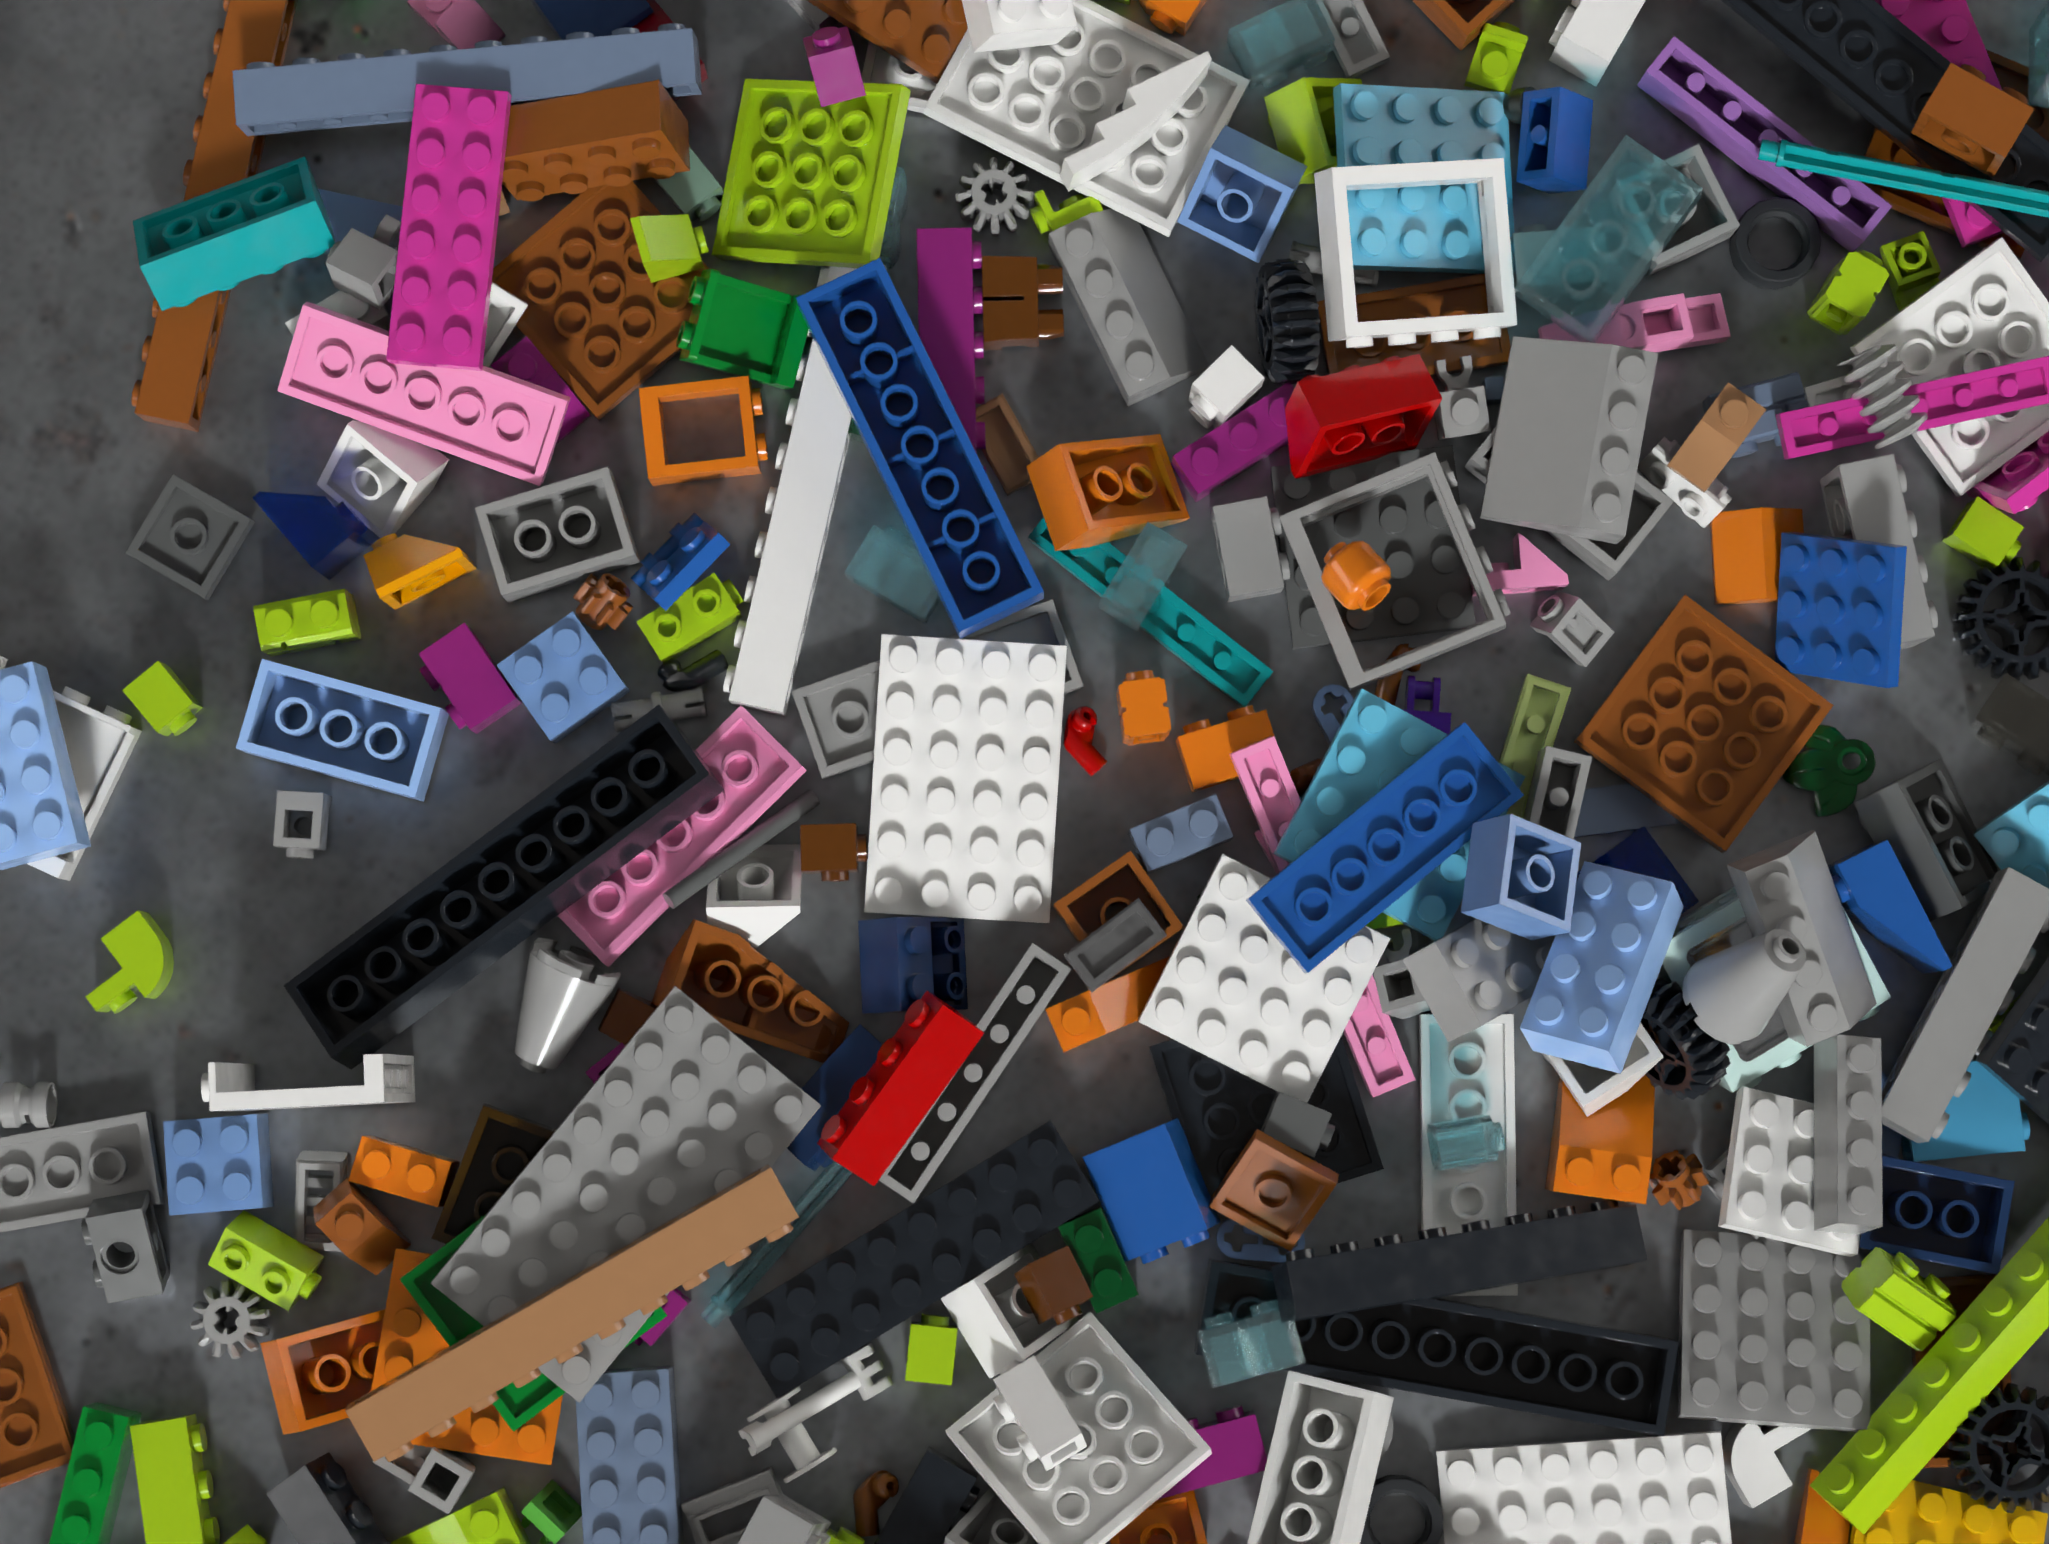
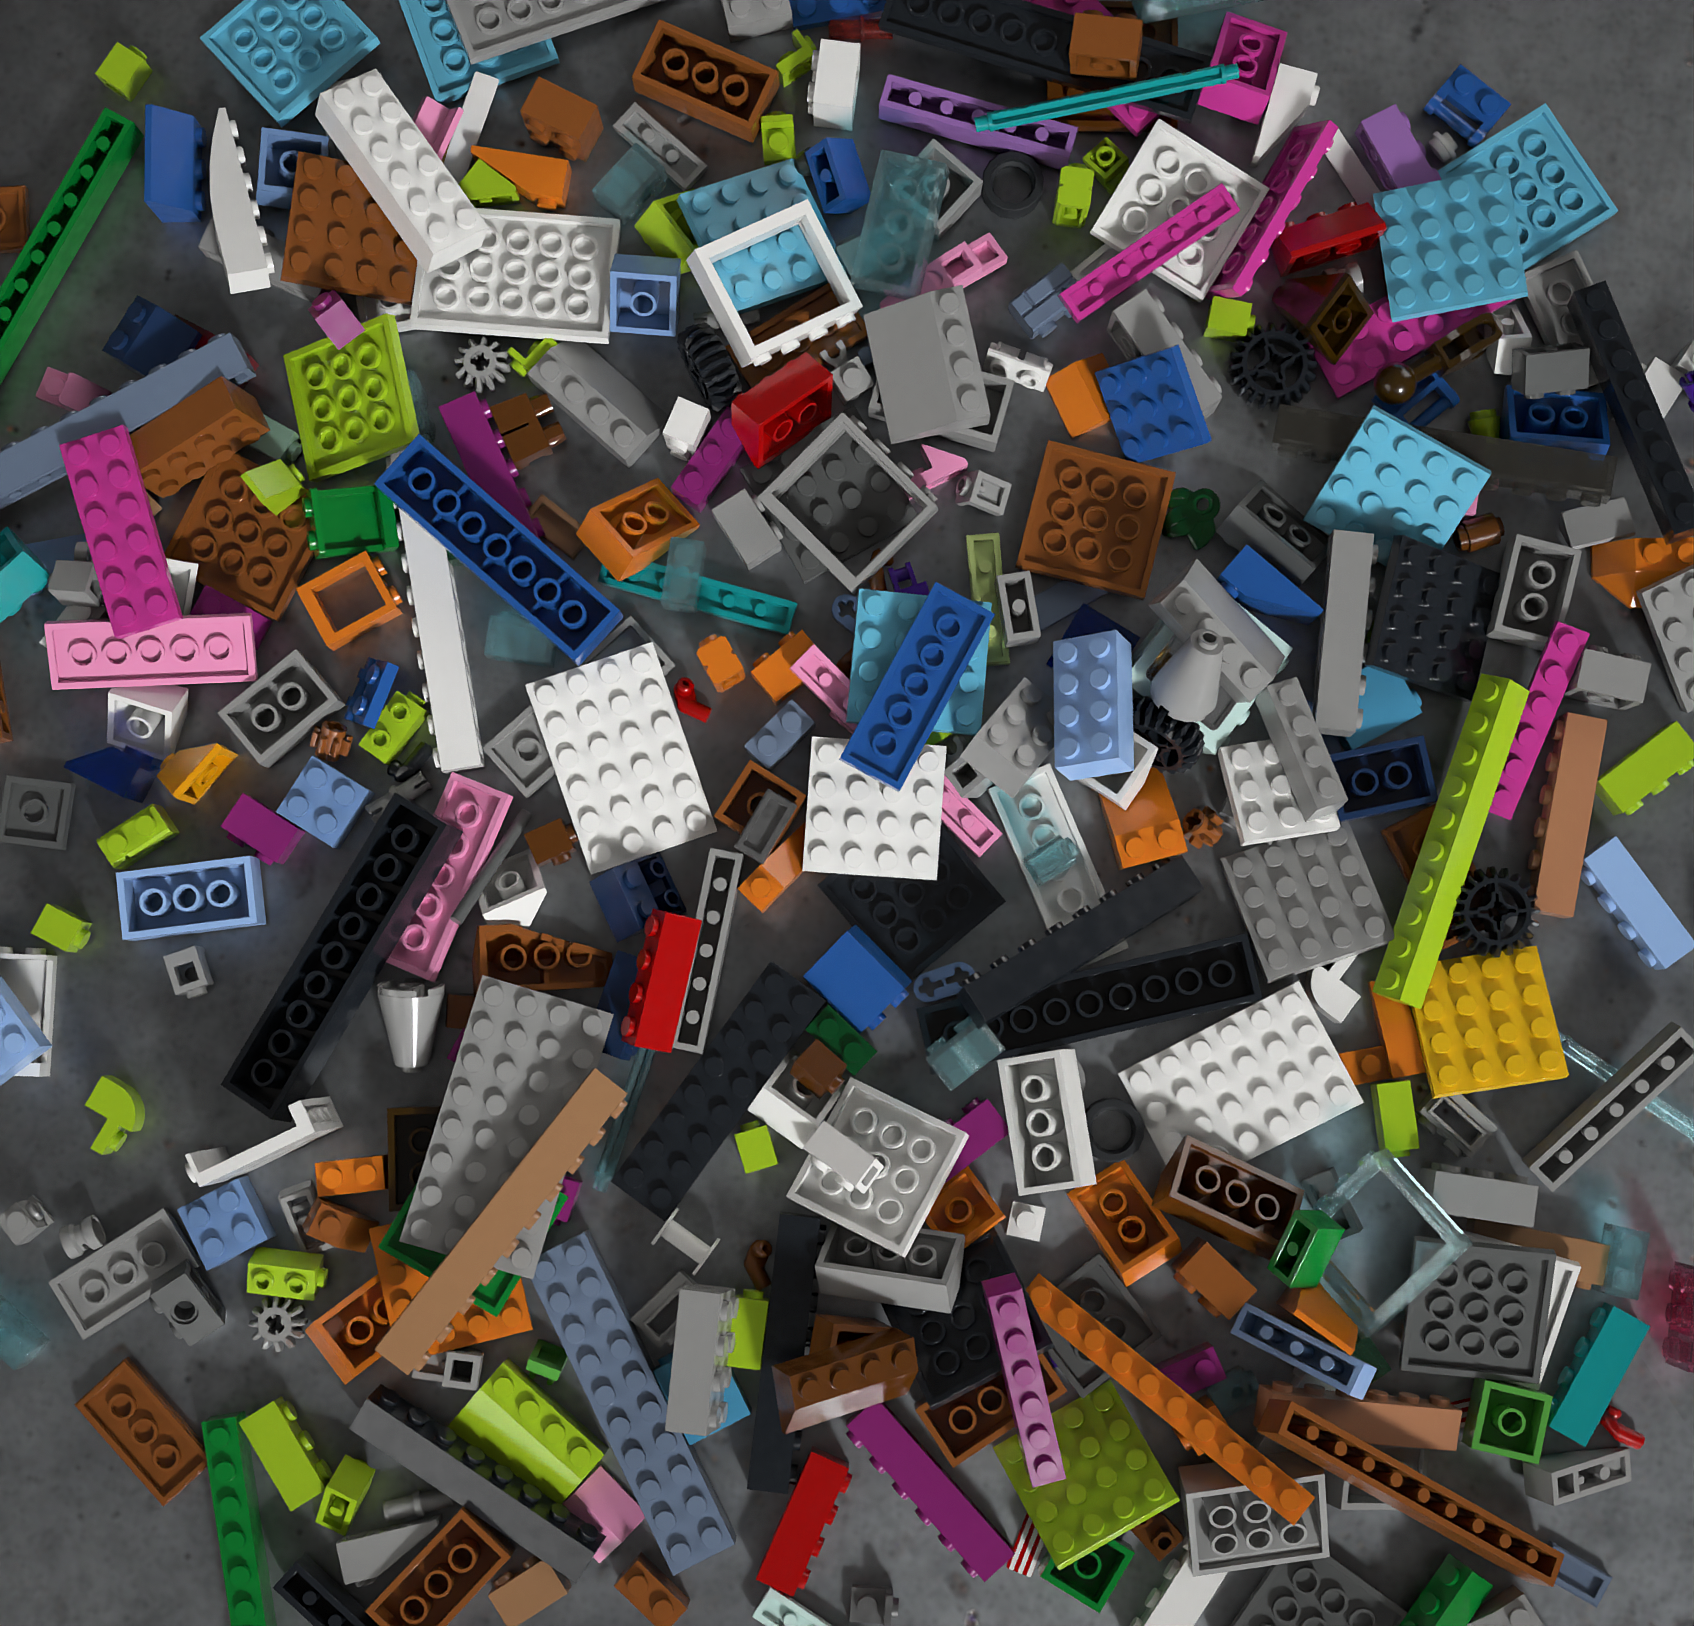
camera: 20 degrees left, 0 degrees up
white hinge [738,1343,894,1456] -> none
white slope [1060,51,1212,192] -> none
dark orange plate [1209,1129,1339,1251] -> none
dark grey brick [1261,1092,1335,1157] -> none
orange head [1321,541,1391,611] -> none
medium blue brick [1461,814,1581,940] -> none
medium nougat slope [1667,382,1766,493] -> none
light grey piece [1837,344,1928,449] -> none
lime brick [1841,1247,1957,1352] -> none

